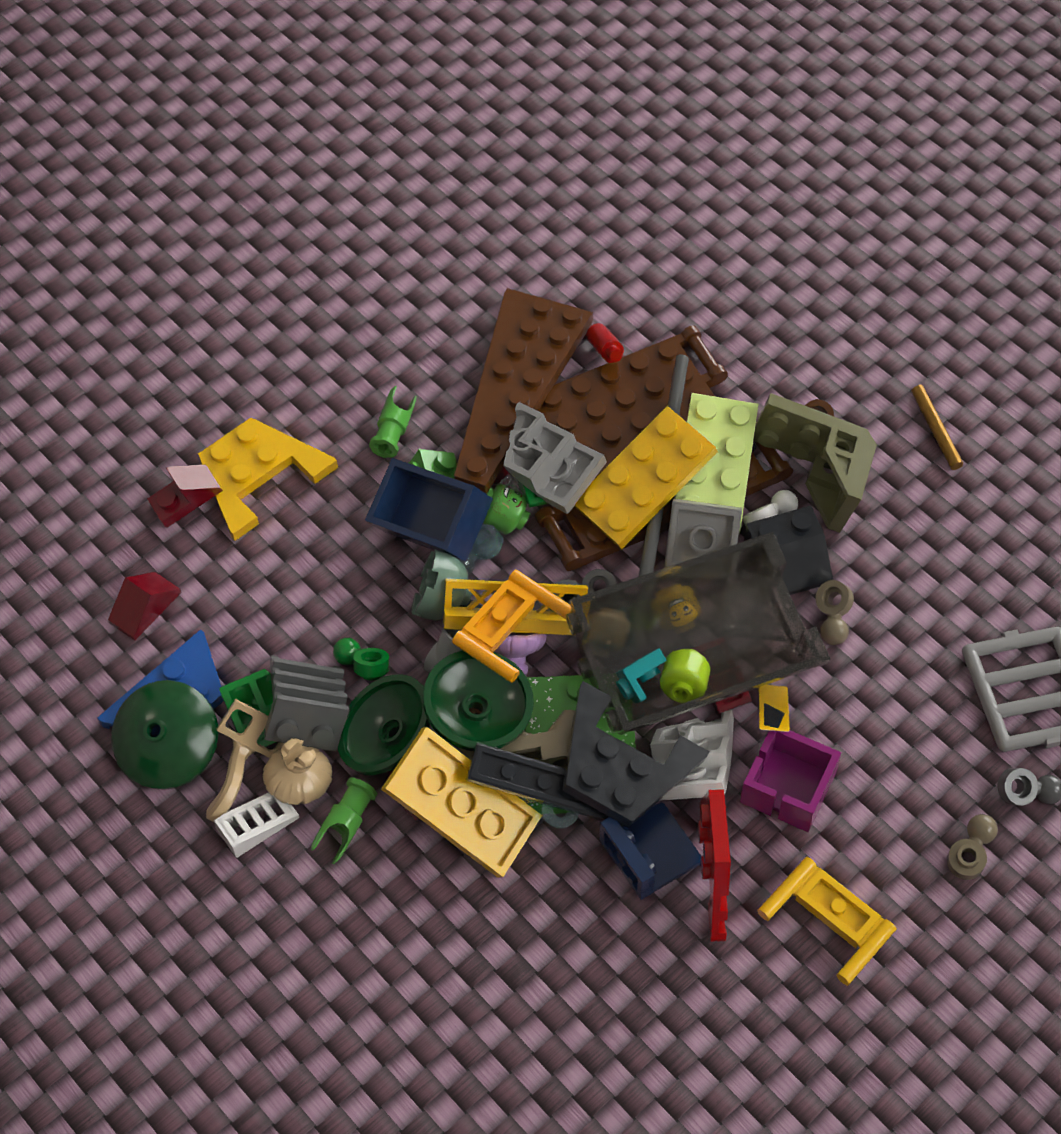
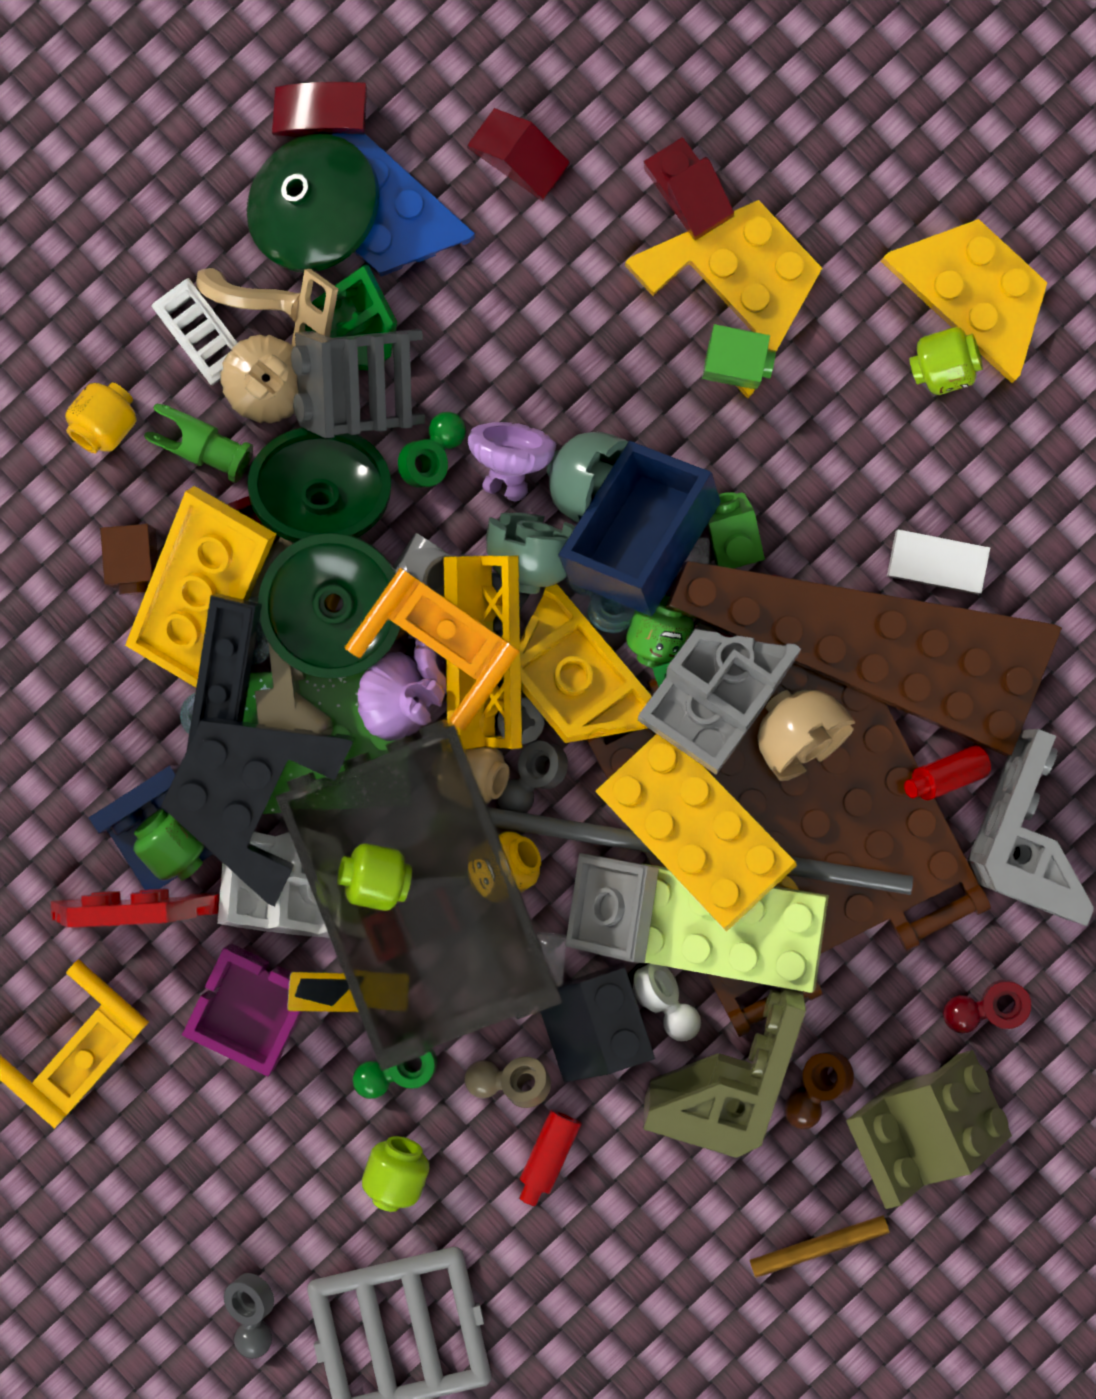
camera: 90 degrees right, 30 degrees up
bright green piece [369,386,417,458] -> none
teal bracket [616,648,667,704] -> none
dark tan plate [947,814,998,880] -> none
none -> yellow head [65,382,137,454]
none -> reddish brown brick [100,524,158,595]
none -> bright green head [134,809,204,881]
none -> dark red slope [272,82,367,137]
none -> green plate [353,1039,437,1099]
none -> lavender hair [358,652,445,741]
none -> lime head [362,1136,429,1212]
none -> lavender hair [468,422,556,502]
none -> red cylinder [519,1109,582,1206]
none -> yellow wing [520,584,652,743]
none -> sand green cylinder [547,431,628,523]
none -> bright green brick [702,324,776,390]
none -> tan cylinder [757,690,855,781]
none -> olive bracket [846,1050,1012,1209]
none -> yellow wing [881,219,1047,383]
none -> white tile [887,529,990,595]
none -> lime head [910,327,983,395]
none -> dark red plate [943,980,1031,1033]
none -> light grey bracket [967,729,1094,926]

